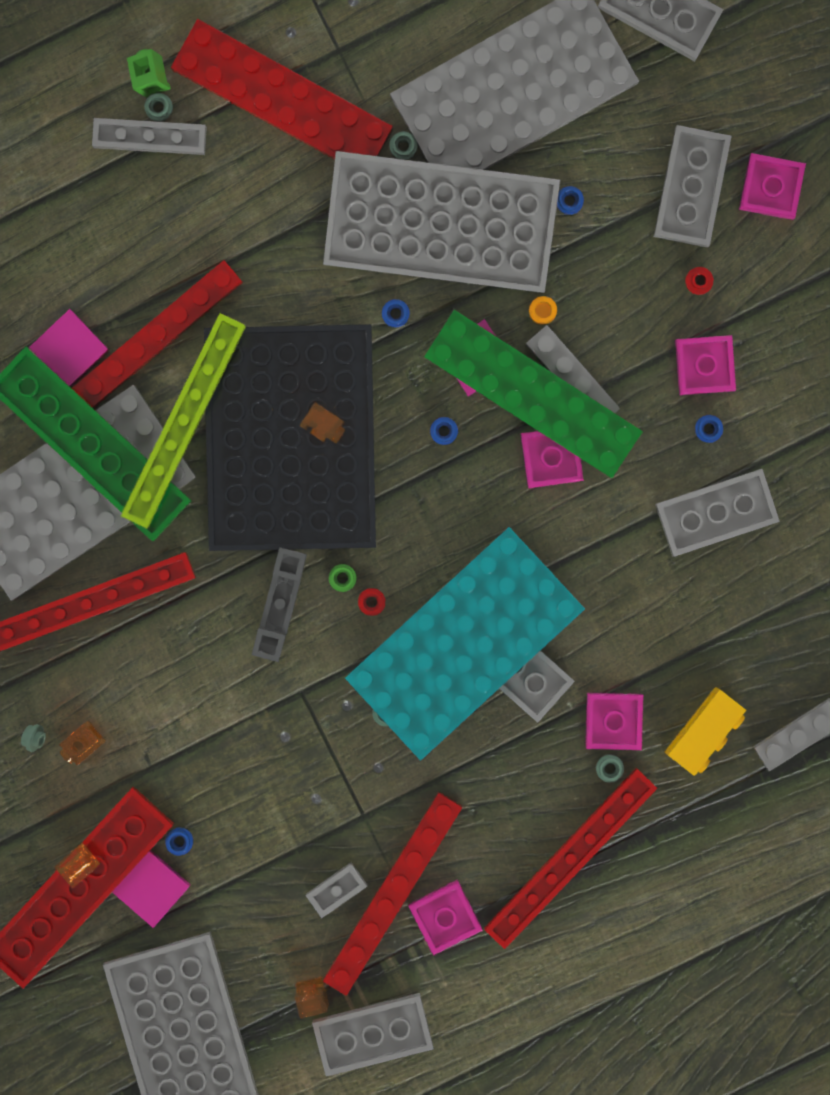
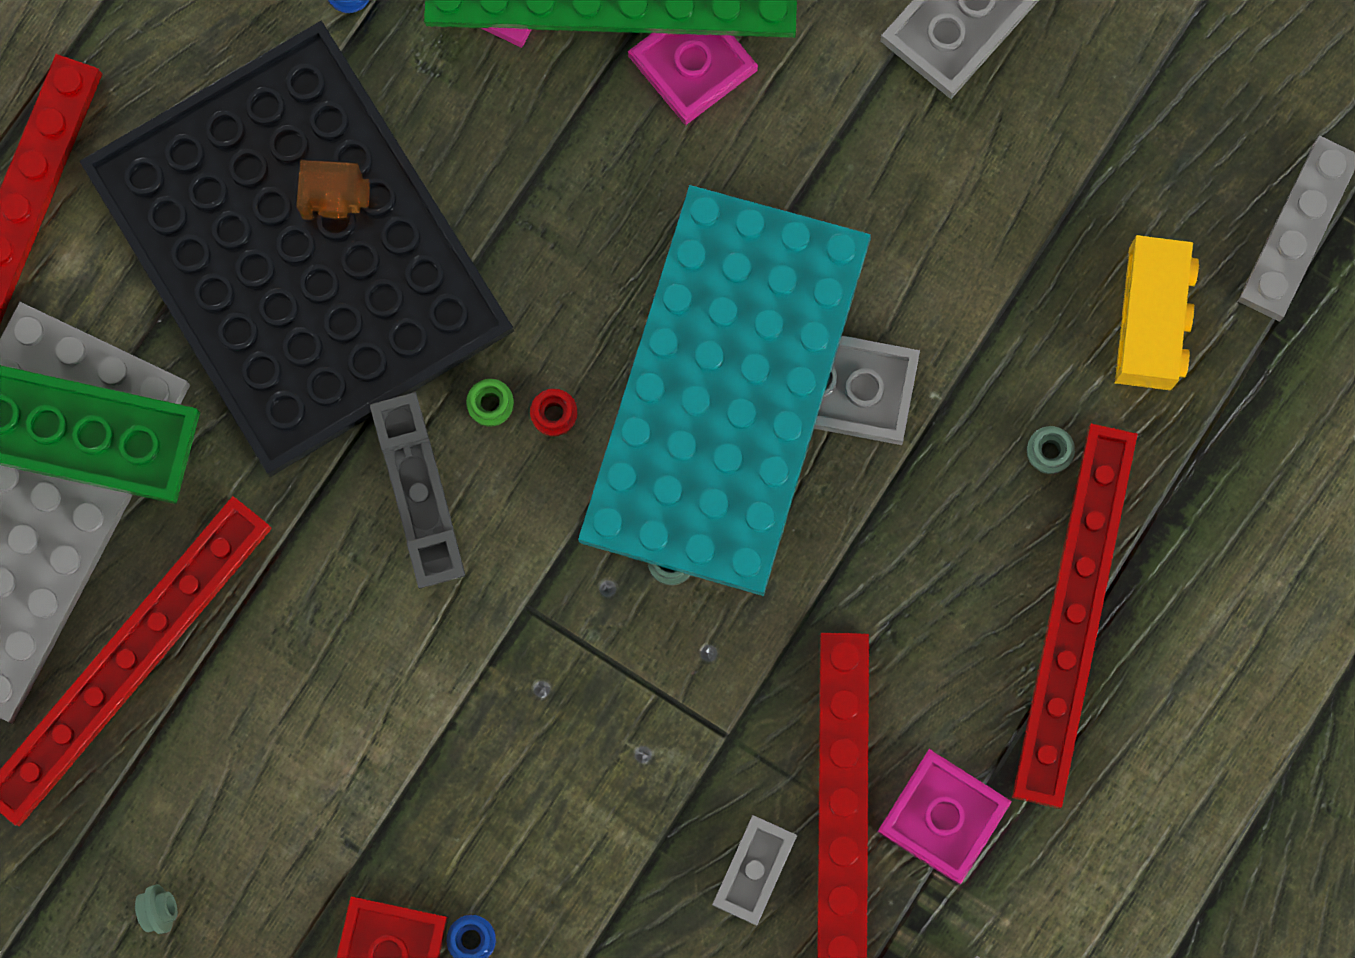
camera: 30 degrees left, 10 degrees down
clear orange brick [59,721,106,765] -> none
lime plate [121,313,246,529] -> none
blue plate [430,417,458,445] -> none
dark pink tile [585,693,643,750] -> none

